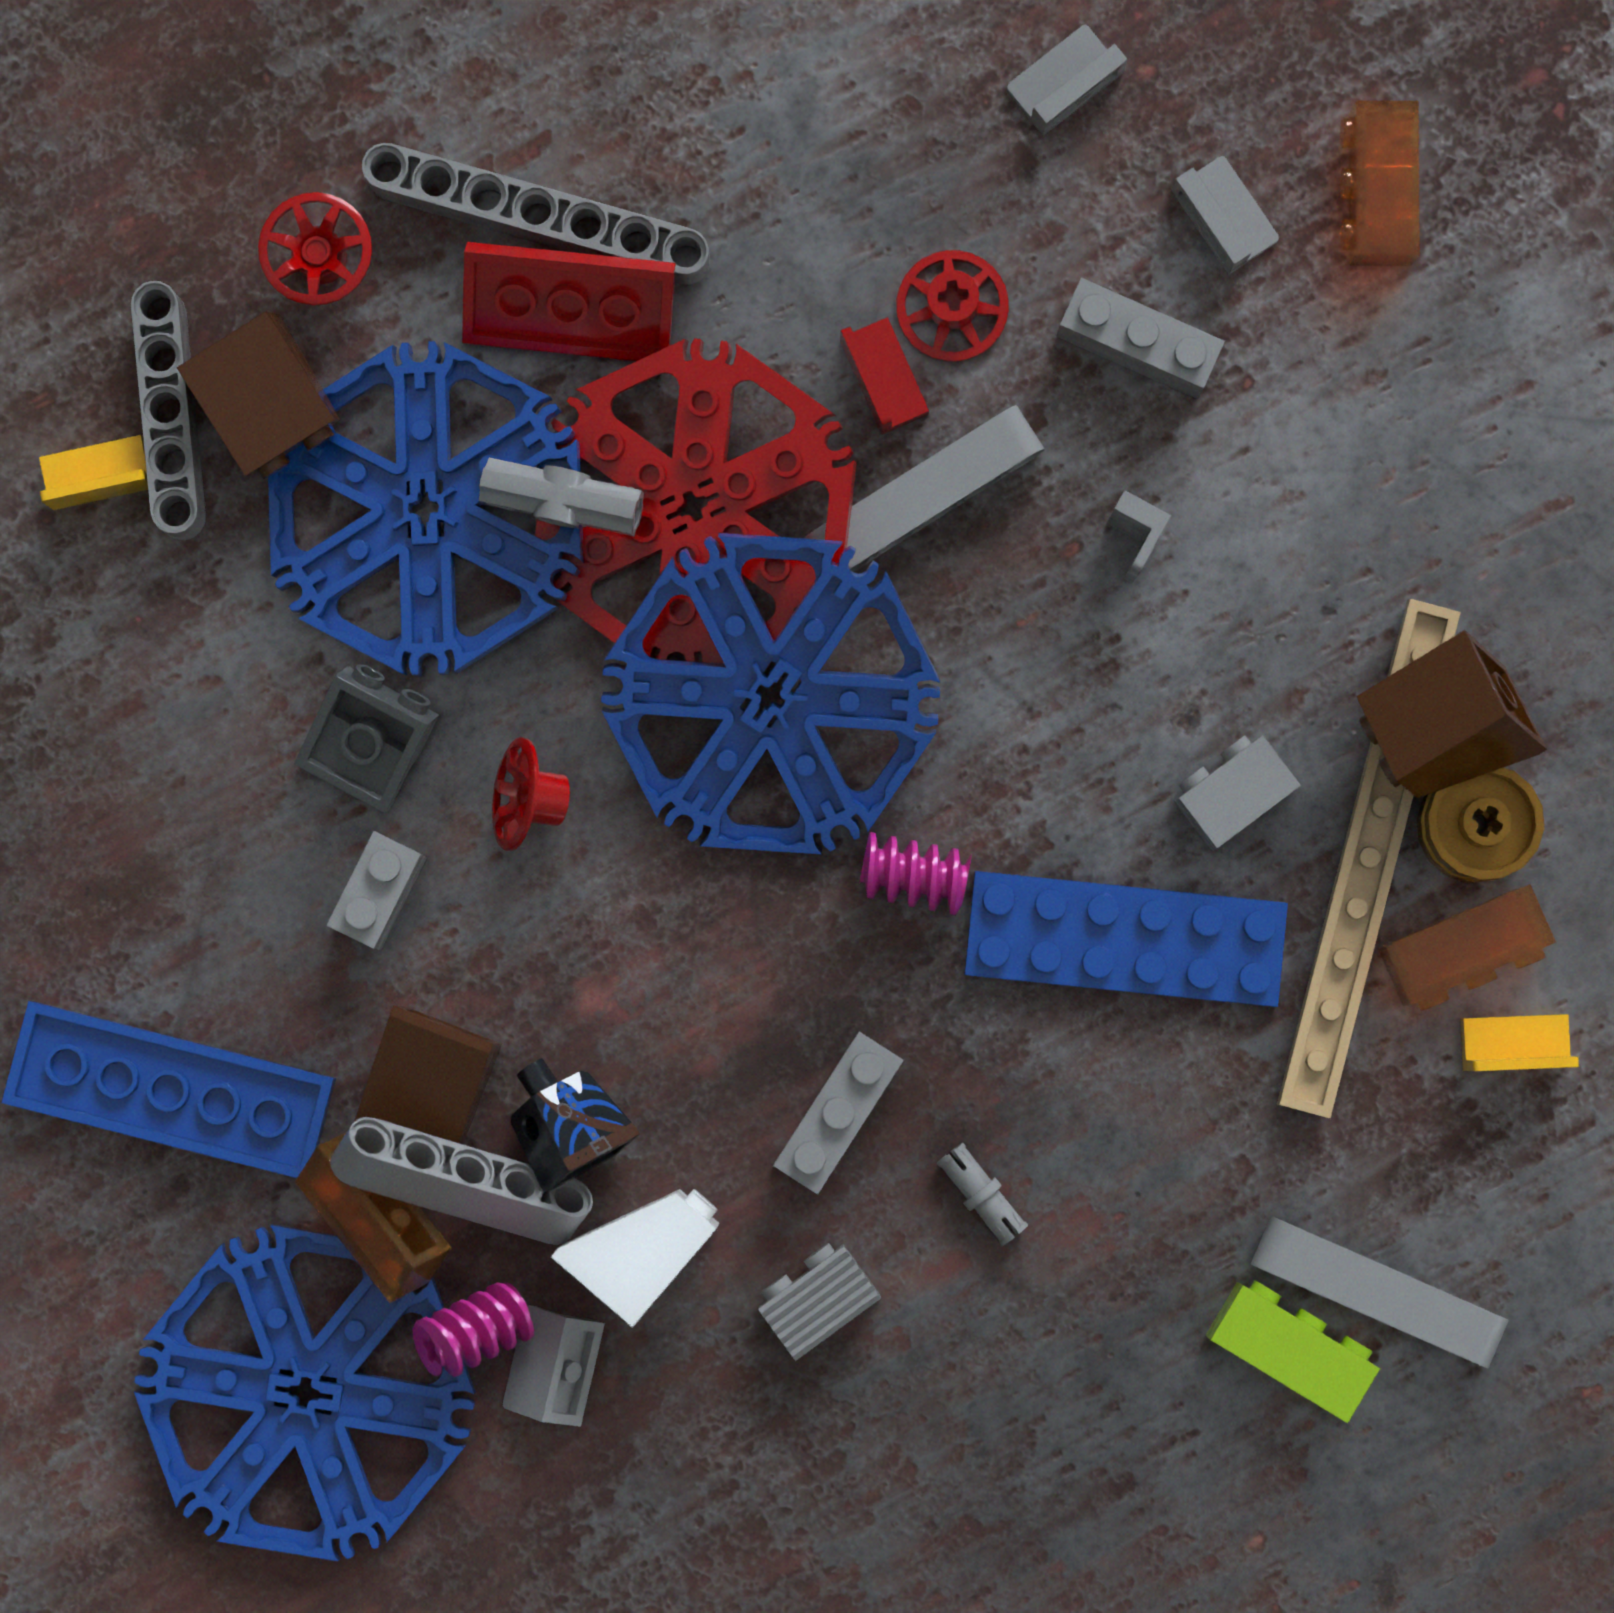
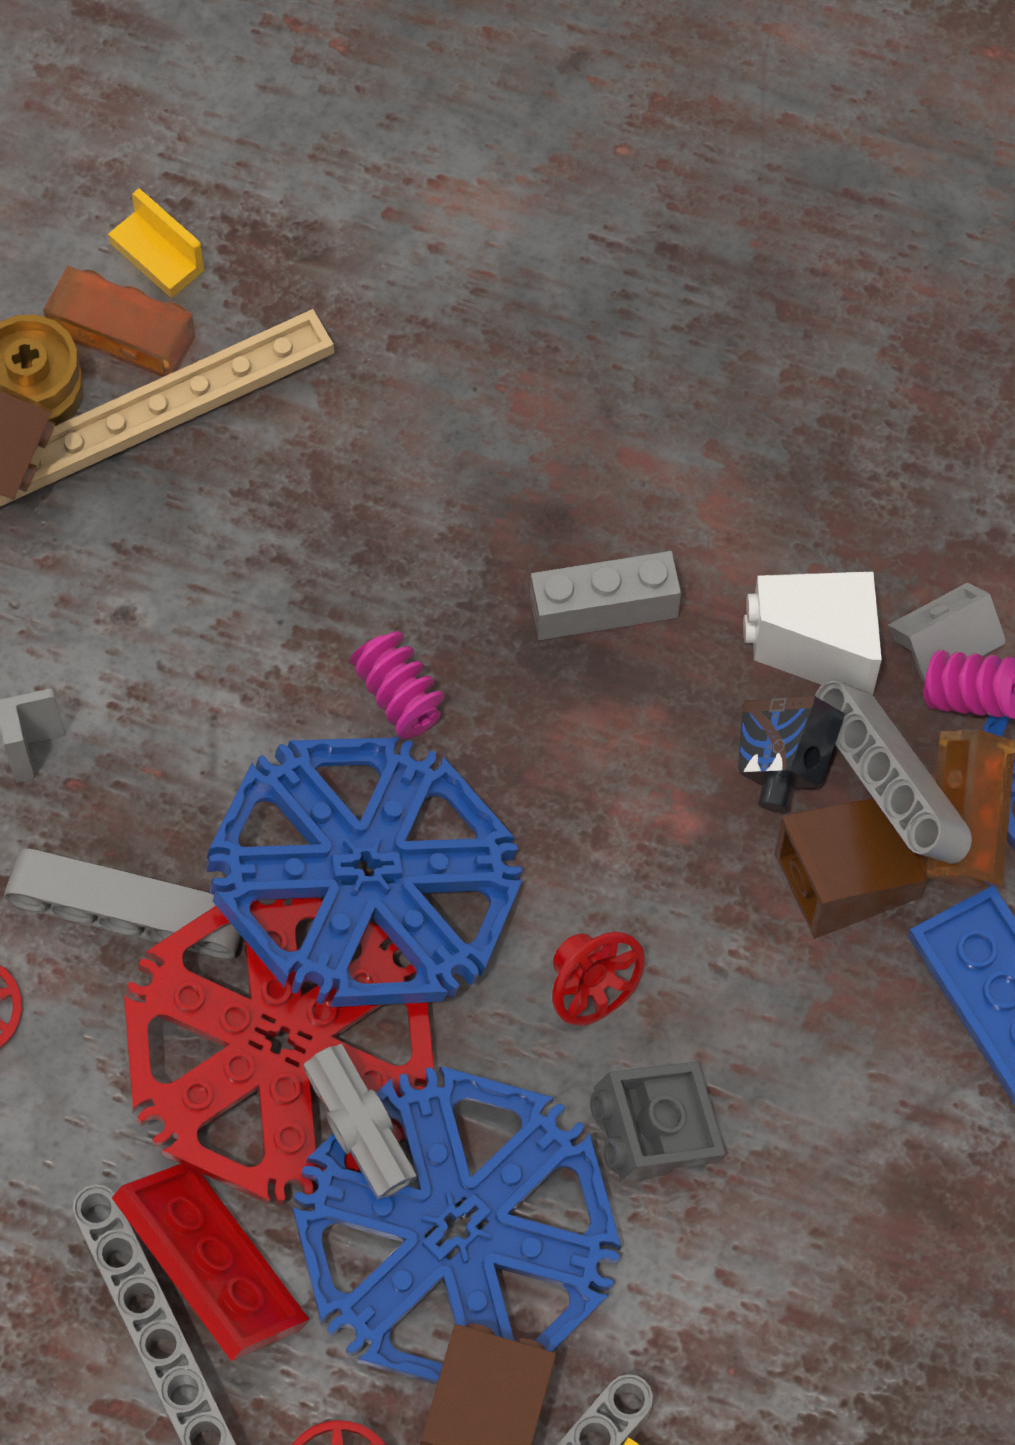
camera: 135 degrees left, 20 degrees down
light grey brick [326,831,427,950] -> none
light grey brick [758,1243,881,1361] -> none
red panel [840,317,929,435] -> none
light grey pin [937,1142,1028,1246] -> none
blue plate [964,871,1288,1007] -> none
light grey brick [1174,735,1301,851] -> none
lime brick [1205,1280,1380,1423] -> none
light grey beam [1251,1216,1509,1369] -> none

